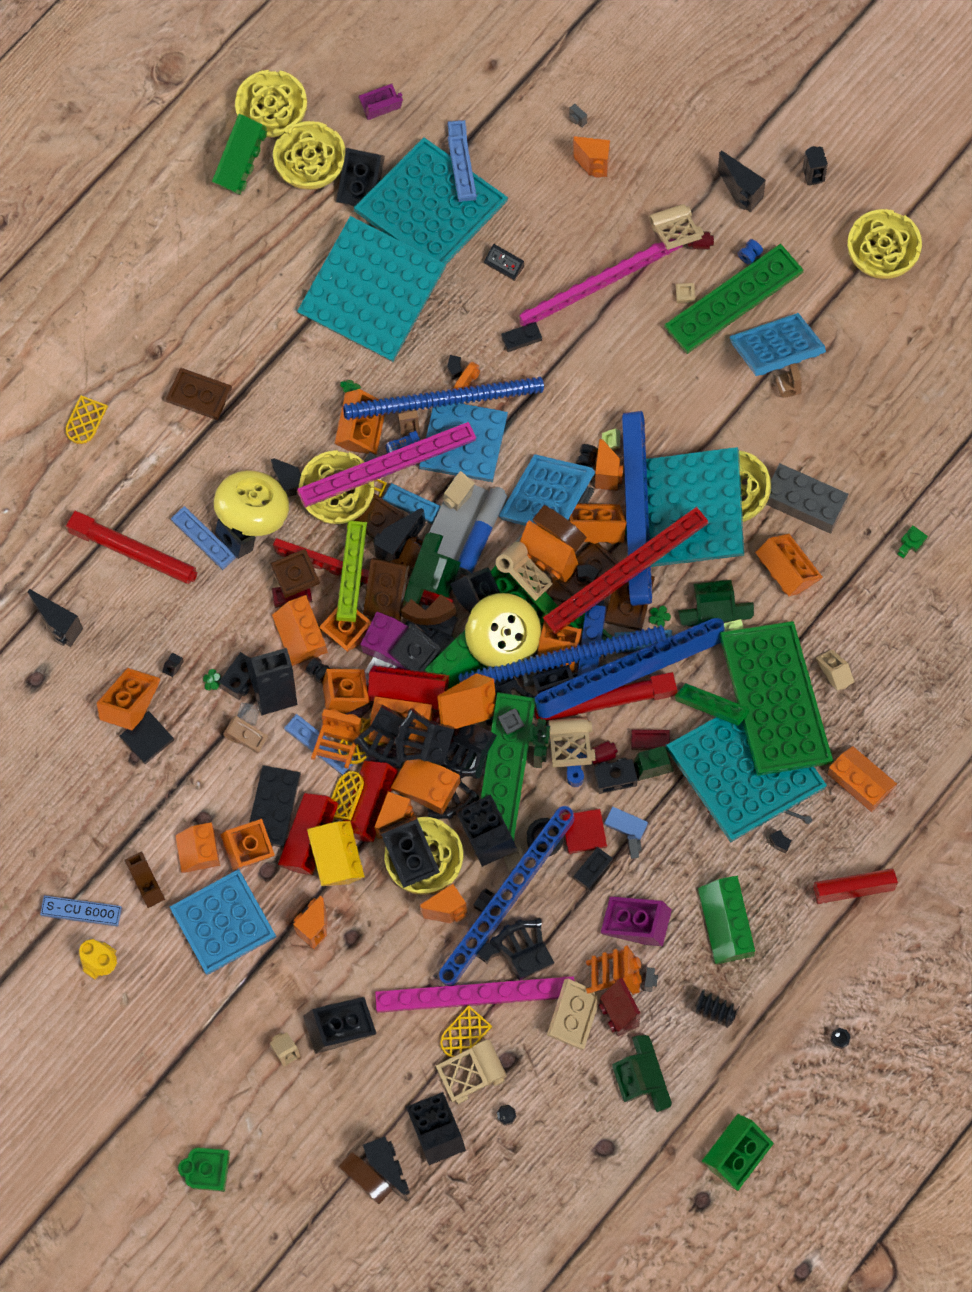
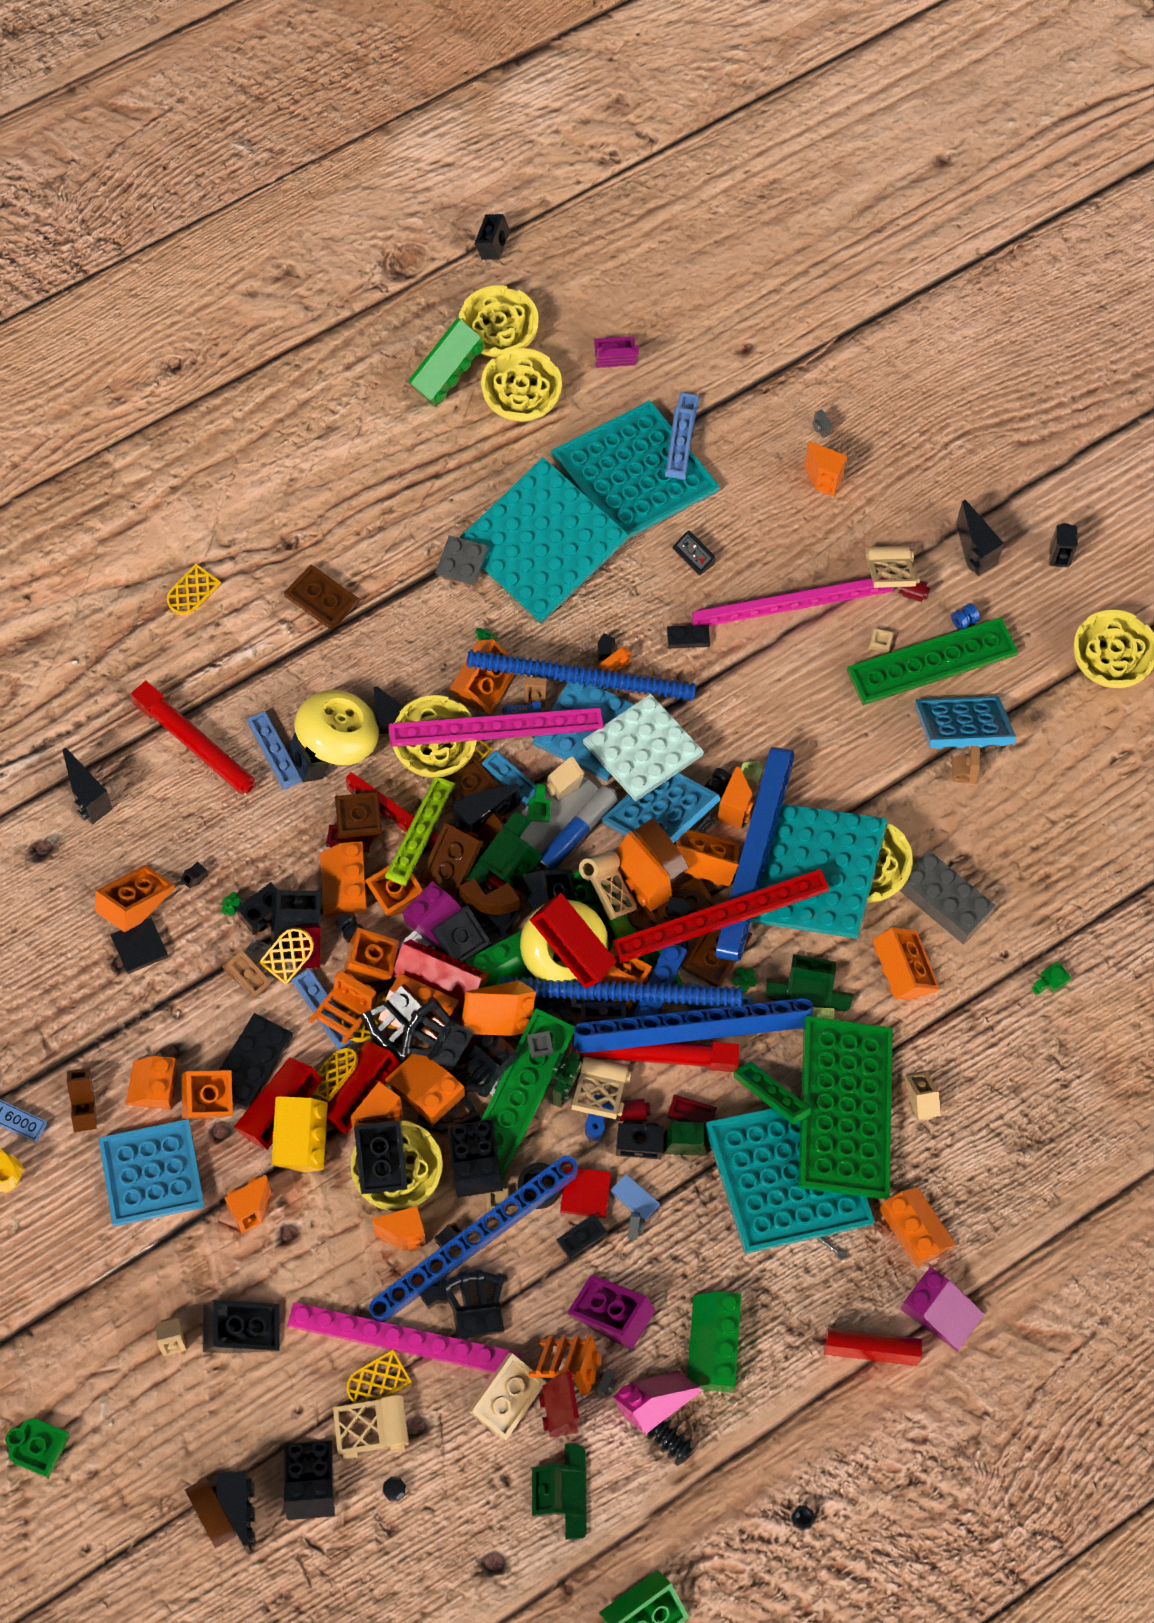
camera: 10 degrees right, 5 degrees down
black slope [336,148,385,206] -> none
black piece [769,830,792,854] -> none
none -> yellow window [259,928,314,985]
none -> dark red tile [297,924,321,968]
none -> dark grey plate [435,535,489,586]
none -> black brick [474,214,510,260]
none -> green plate [527,784,551,823]
none -> red brick [529,893,617,989]
none -> light aqua plate [583,694,704,802]
none -> dark pink slope [612,1372,701,1434]
none -> slope [900,1266,984,1352]

